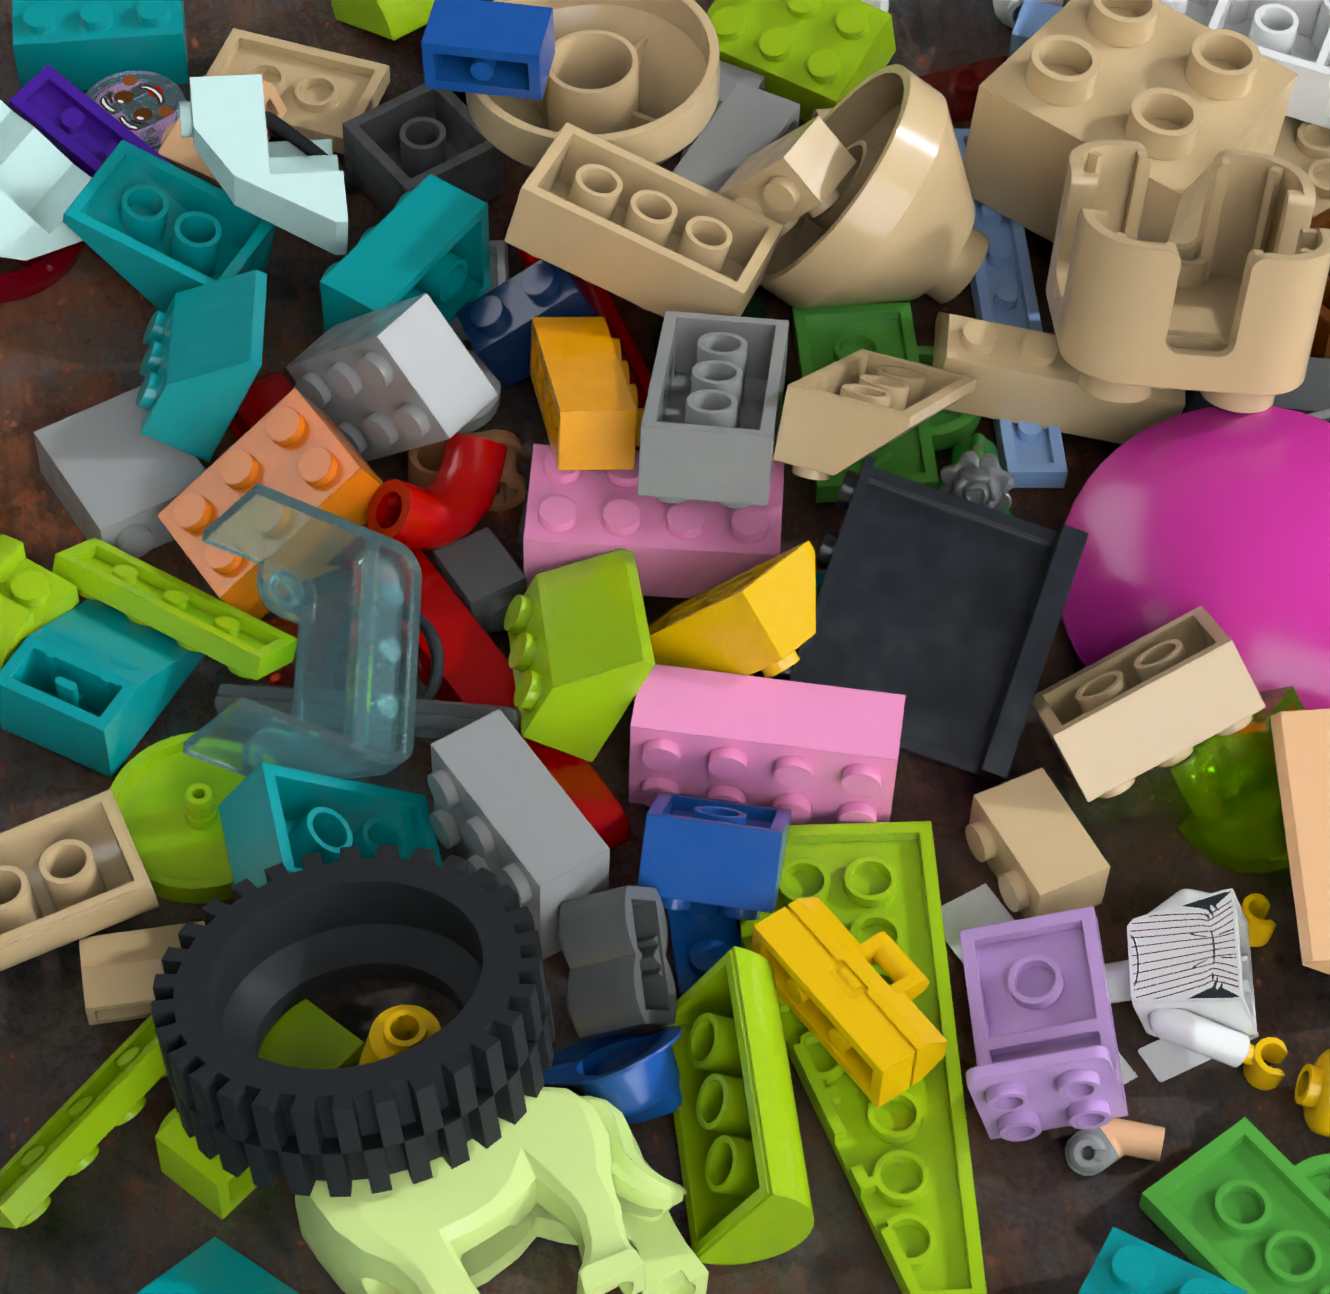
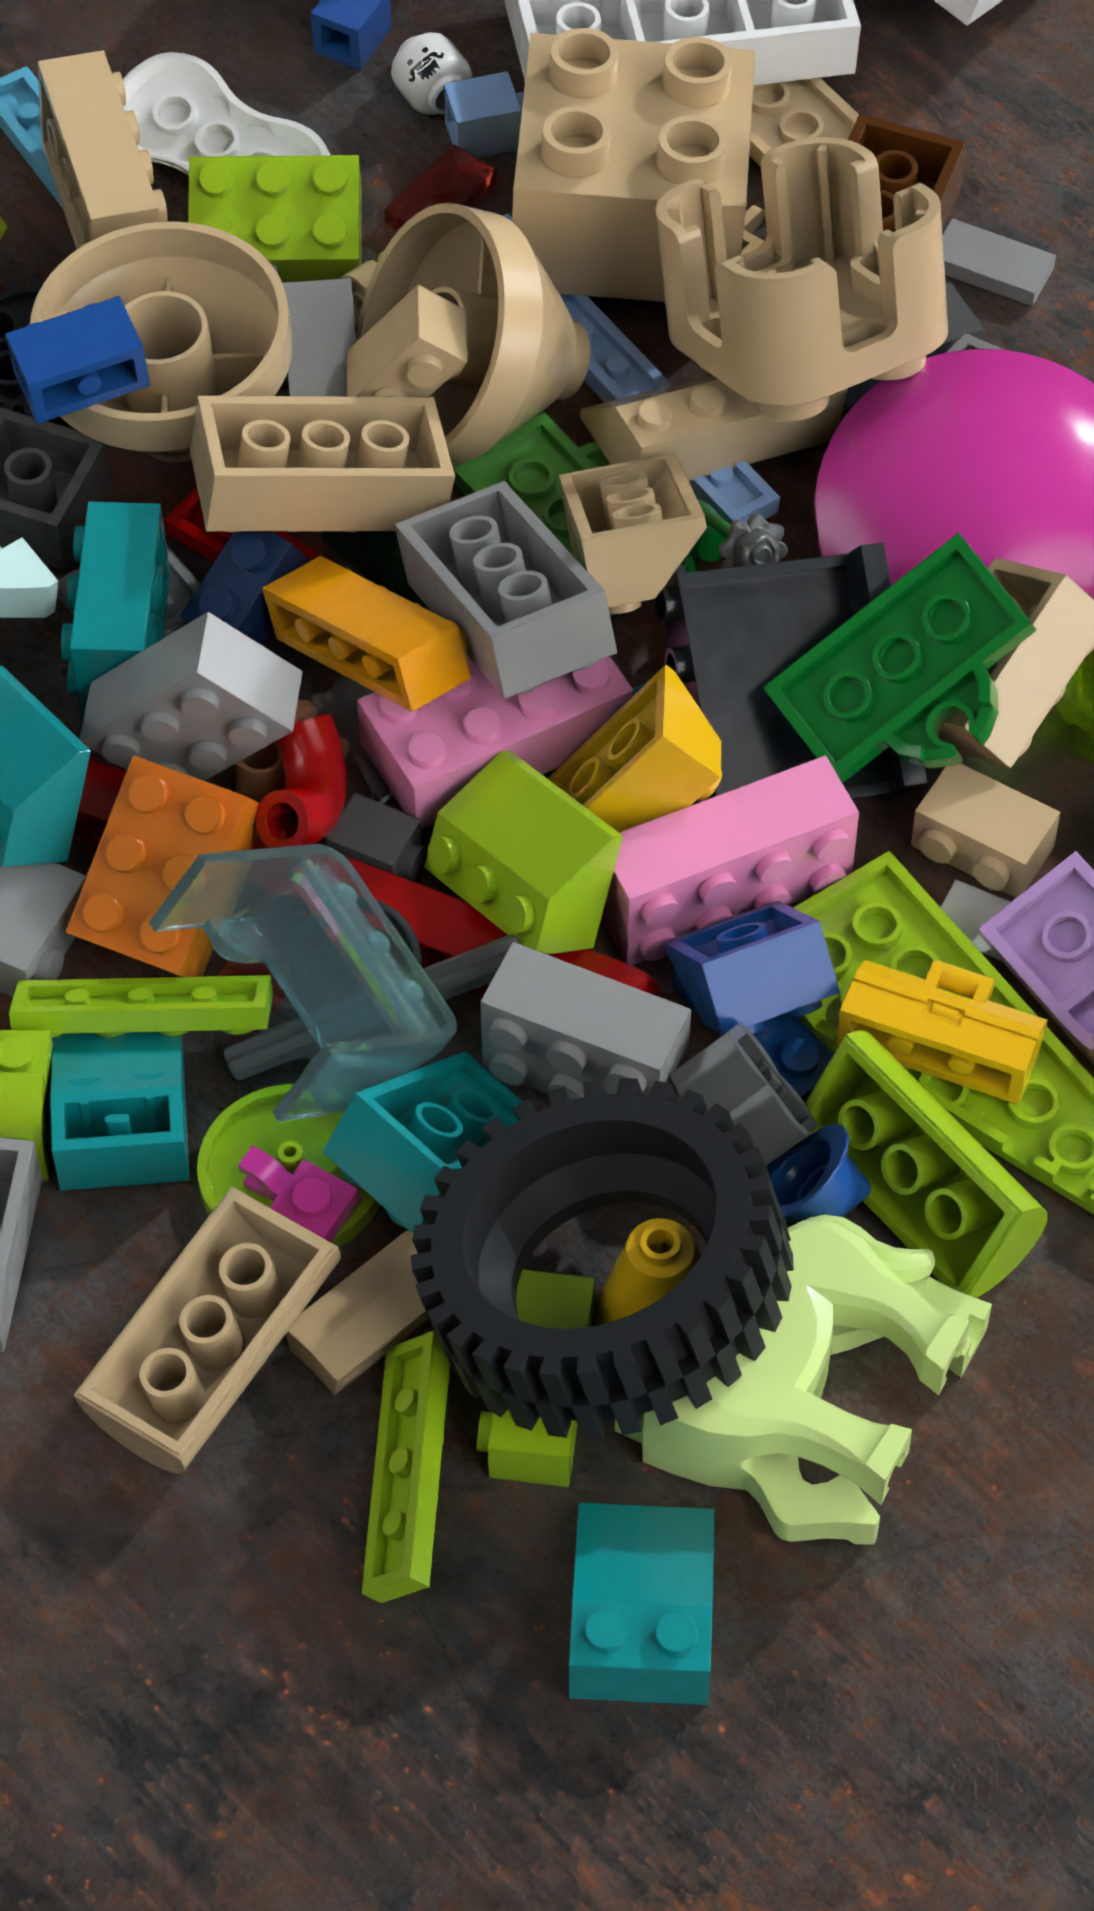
camera: 30 degrees left, 5 degrees up
none -> dark pink plate [238,1145,361,1243]
none -> green plate [763,532,1037,783]

